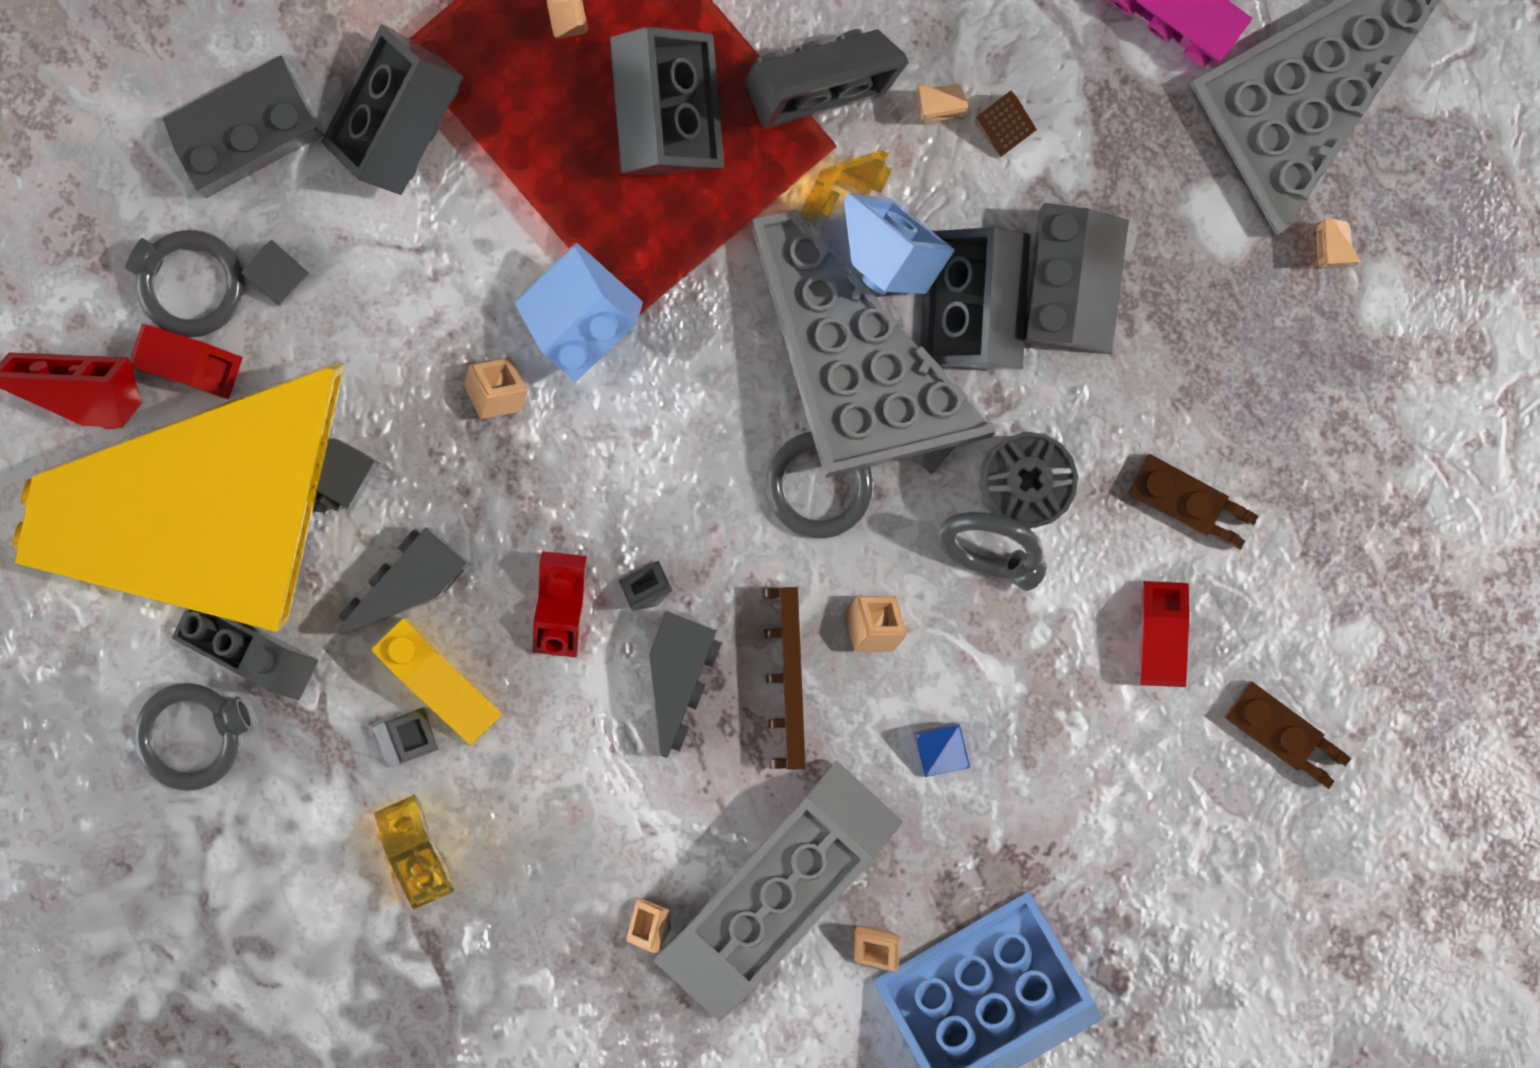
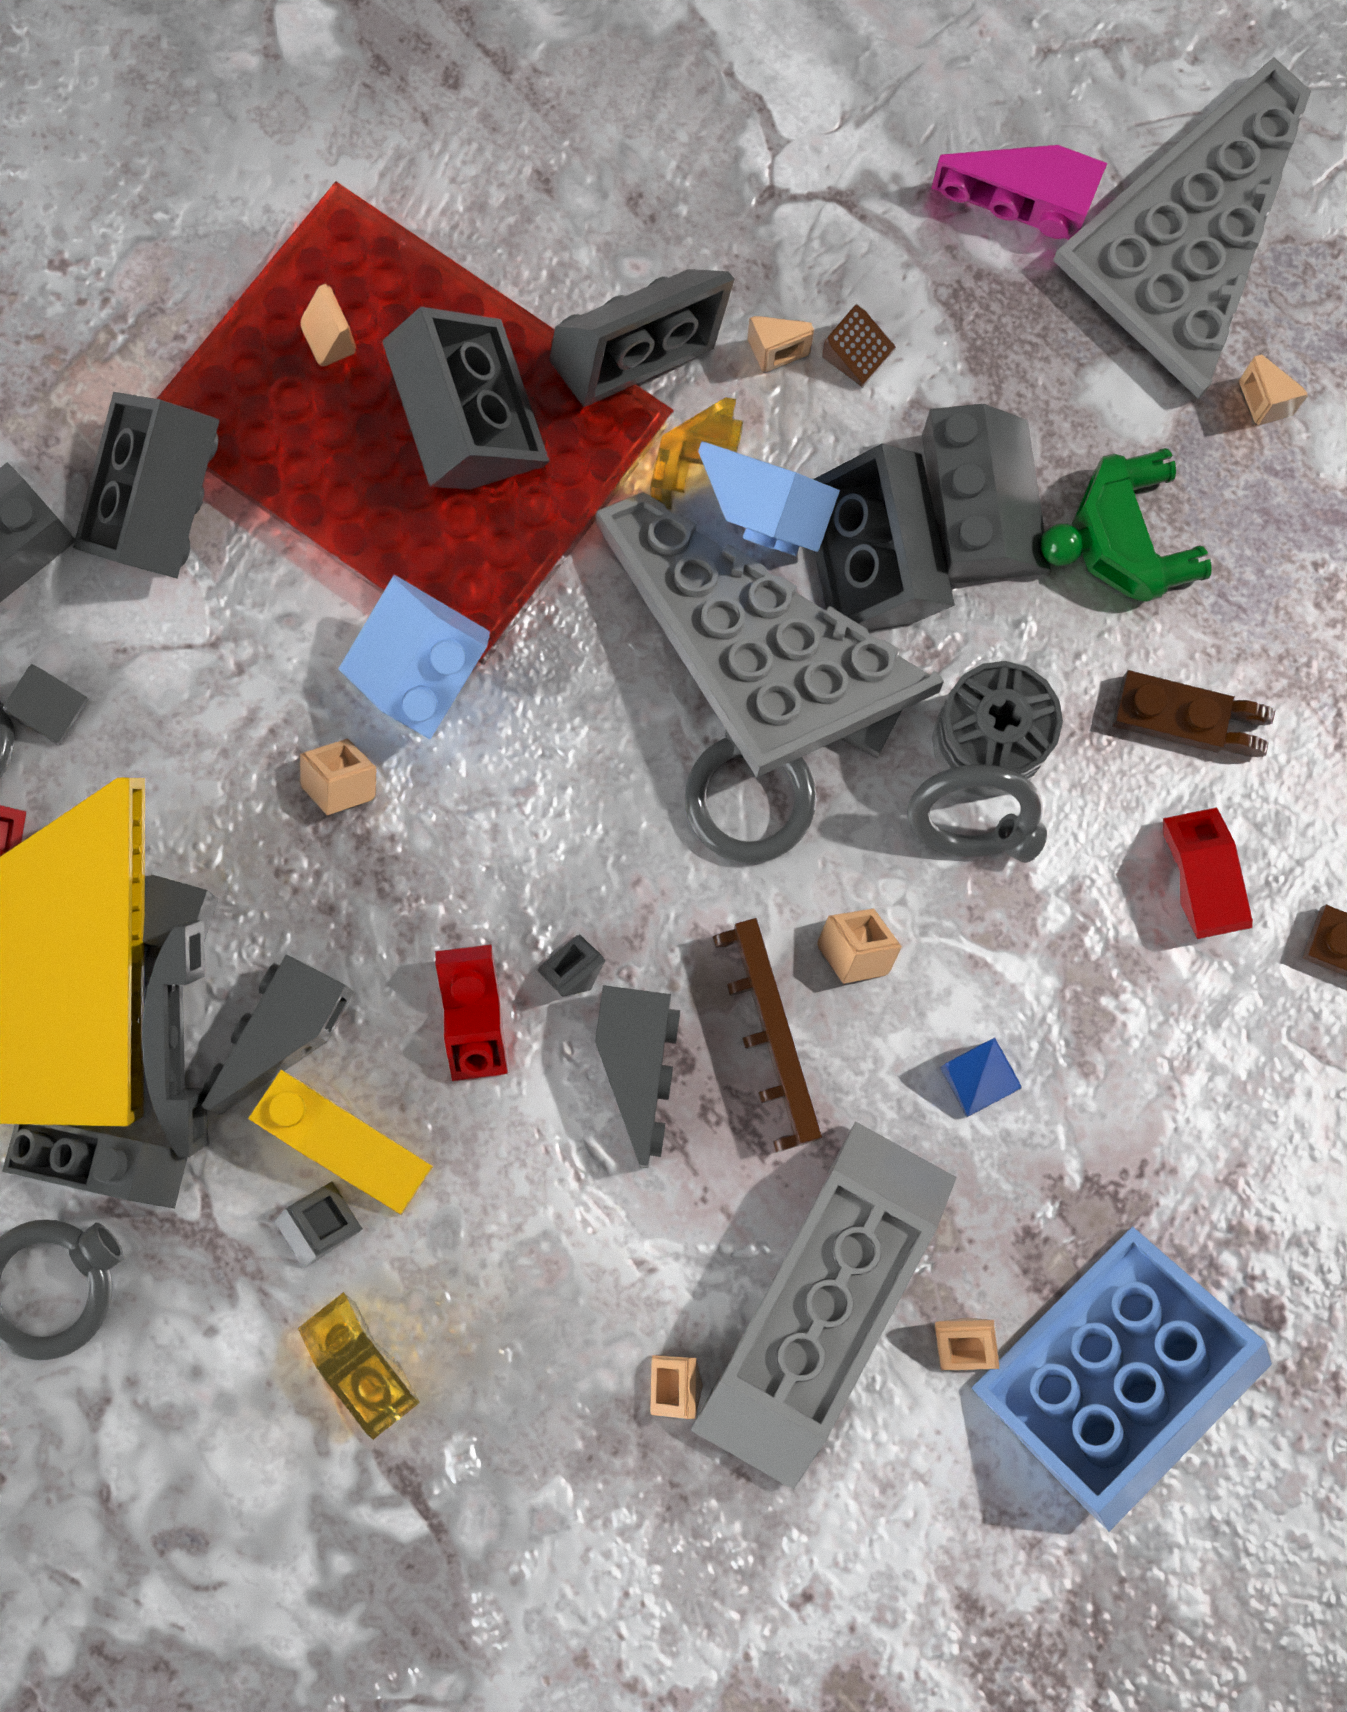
camera: 20 degrees left, 10 degrees down
none -> dark grey slope [142,920,208,1157]
none -> green connector [1041,448,1212,602]

